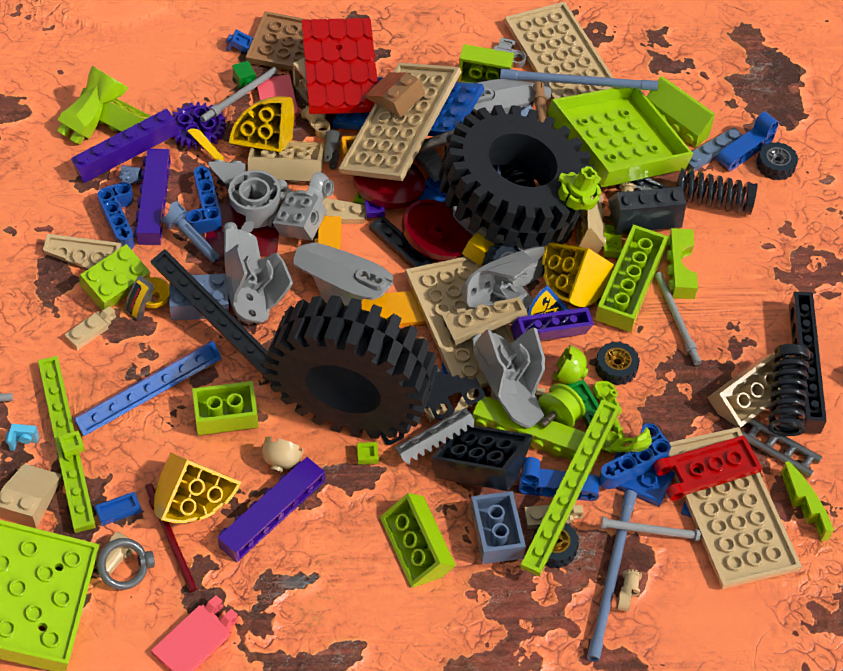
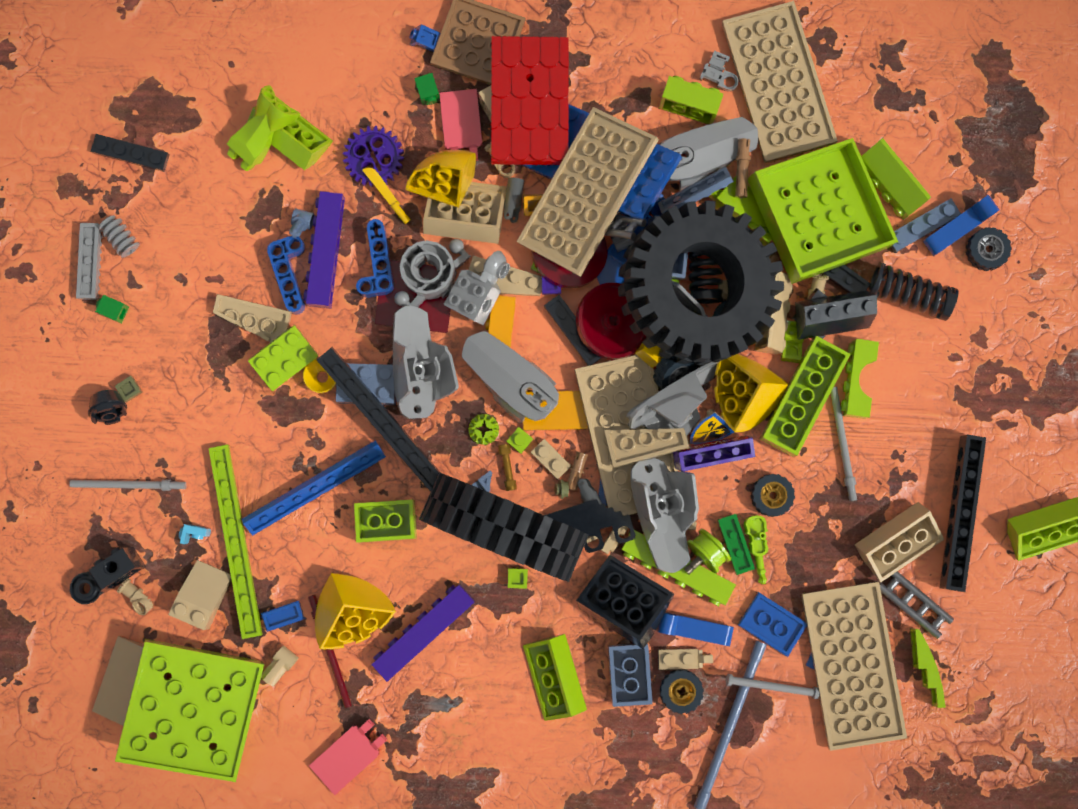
camera: 10 degrees right, 30 degrees up
lime plate [58,430,85,457] -> none
tan hinge [64,306,116,351] -> none
dark purple brick [71,108,179,183] -> none
dark grey piece [97,538,155,590] -> none
slope [124,275,154,321] -> none
sand blue piece [159,201,220,264] -> none
light grey bar [200,67,278,122] -> none
light grey slope [208,160,247,189] -> none
tan cylinder [262,437,304,473] -> none
medium nougat slope [365,72,426,117] -> none
light grey gear [395,408,474,464] -> none
sand blue piece [500,69,658,91] -> none
lime plate [520,400,621,577] -> none
lime cylinder [552,345,589,385] -> none
lime piece [558,166,601,210] -> none
blue beam [599,423,671,489] -> none
lime piece [601,427,652,453] -> none
tan connector [617,569,642,612] -> none
red hinge [653,435,762,501] -> none
black piece [768,344,810,436] -> none

